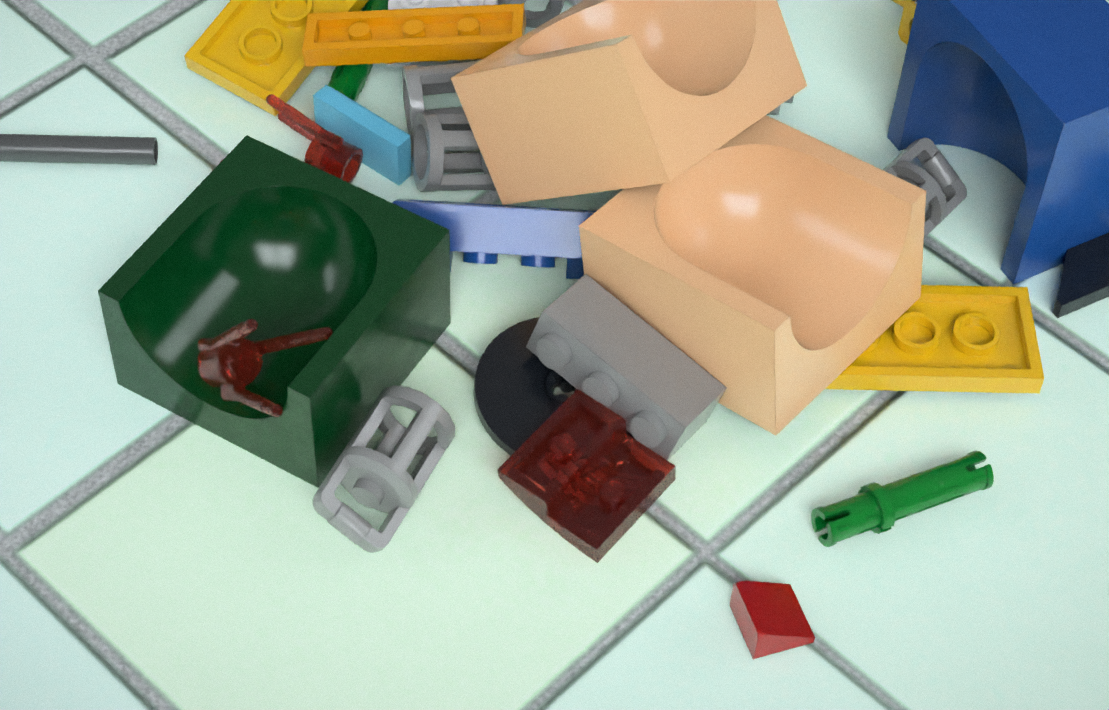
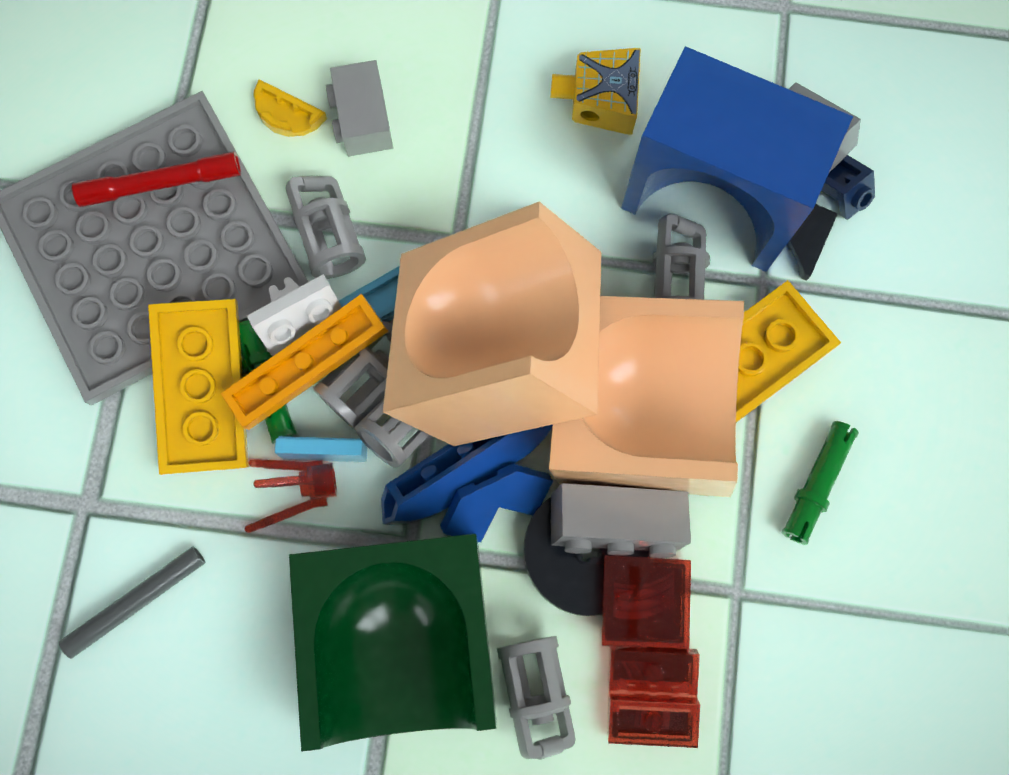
camera: 35 degrees left, 25 degrees up
clear red plant [198,319,333,417] -> none
red slope [729,580,815,659] -> none
none -> blue tile [440,464,553,542]
none -> clear red slope [607,645,701,748]

